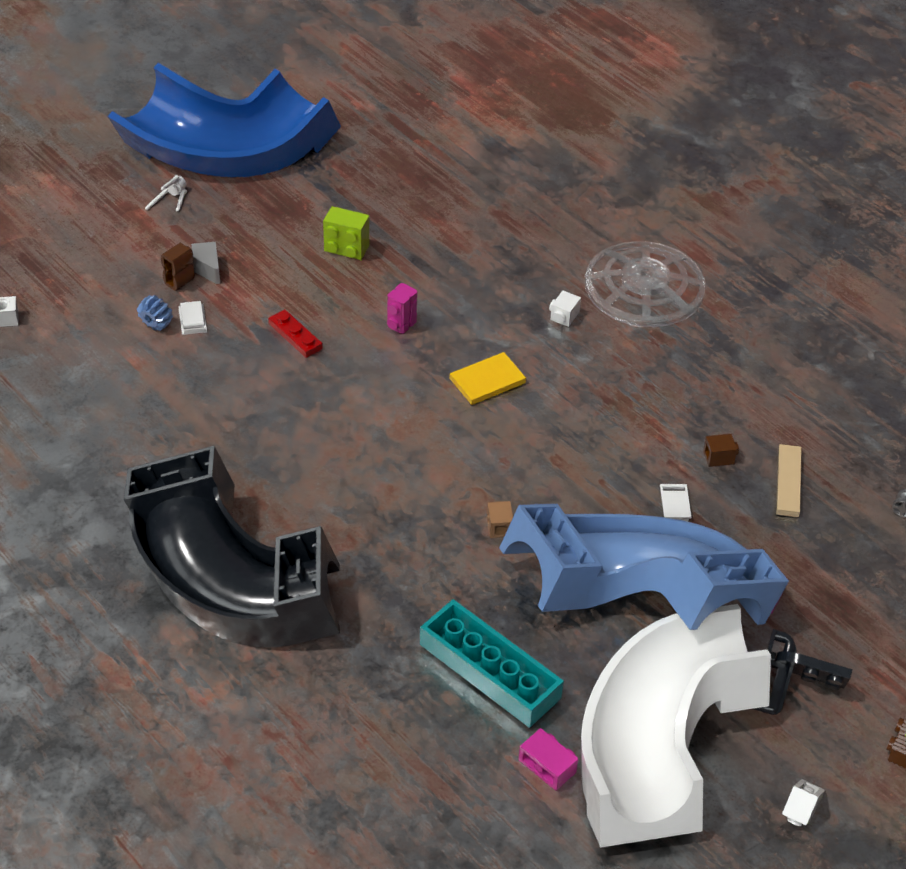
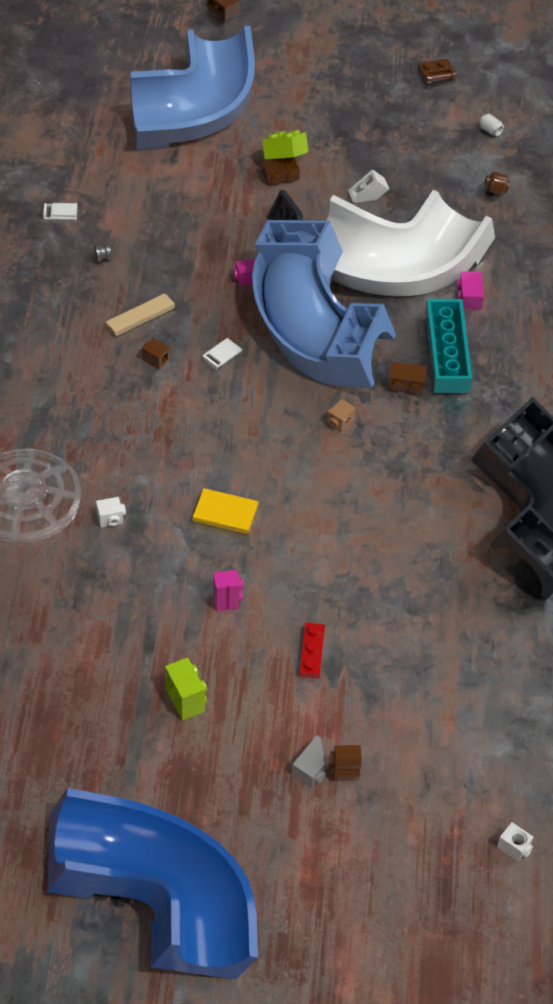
camera: 135 degrees left, 5 degrees up
medium blue gear [137,295,173,331] -> none
white plant [145,175,187,211] -> none
white piece [179,301,207,335] -> none
none -> reddish brown brick [387,361,427,394]

